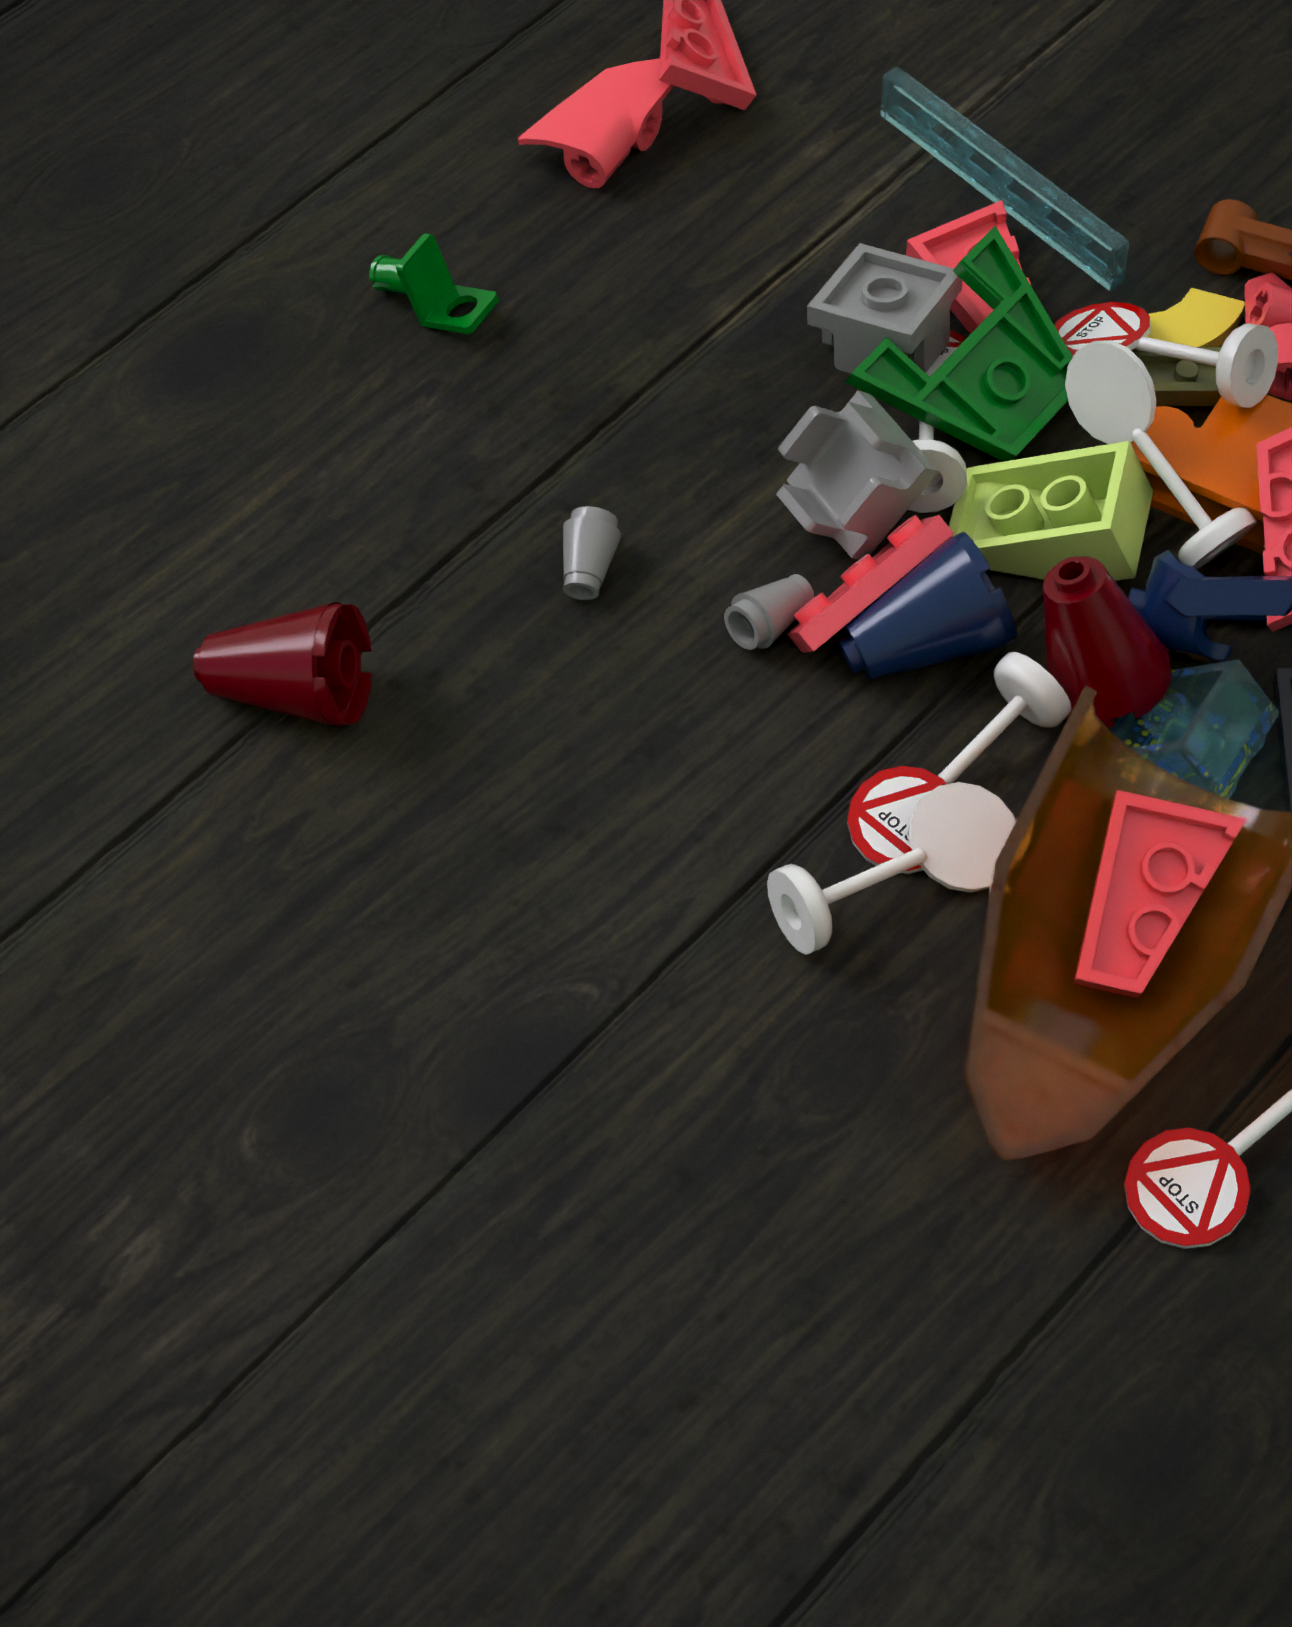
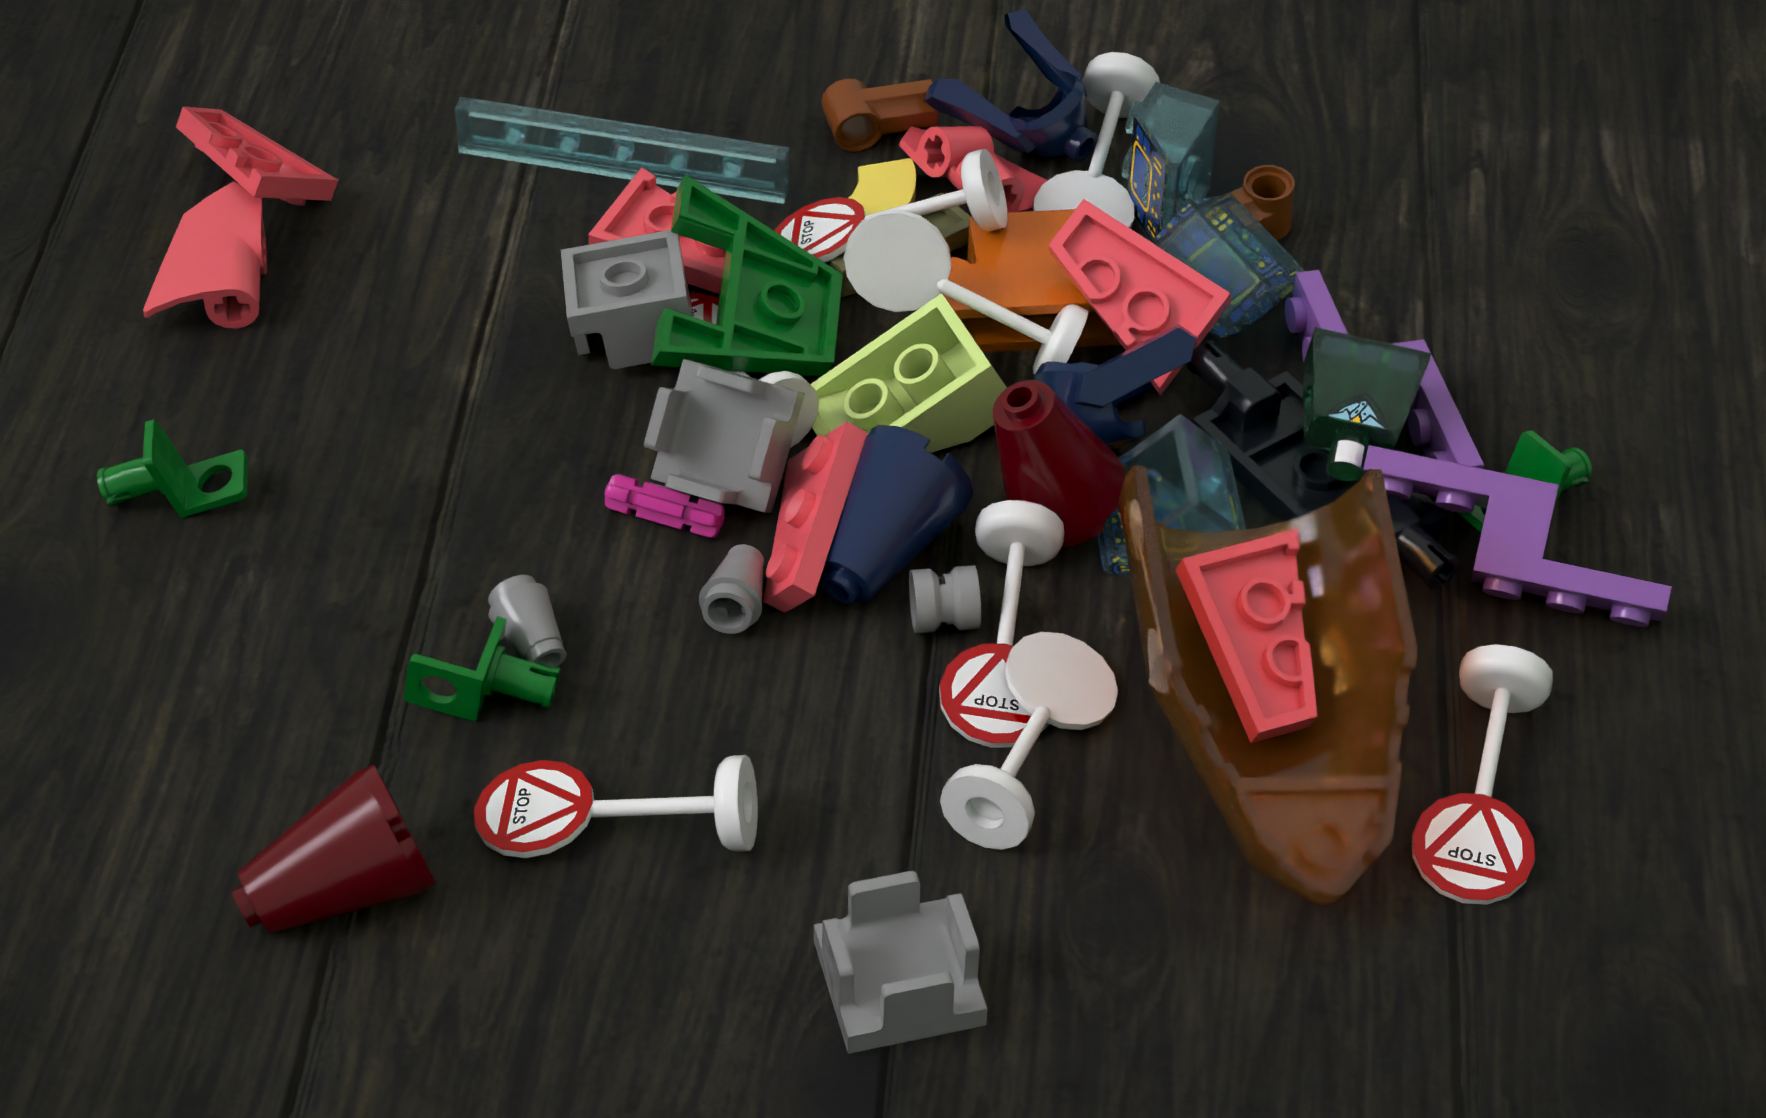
camera: 40 degrees left, 10 degrees down
none -> green bracket [404,616,561,722]
none -> white piece [474,755,758,858]
none -> dark pink axle [604,474,725,539]
none -> light grey panel [814,871,987,1054]
none -> light grey wheel [909,565,981,633]

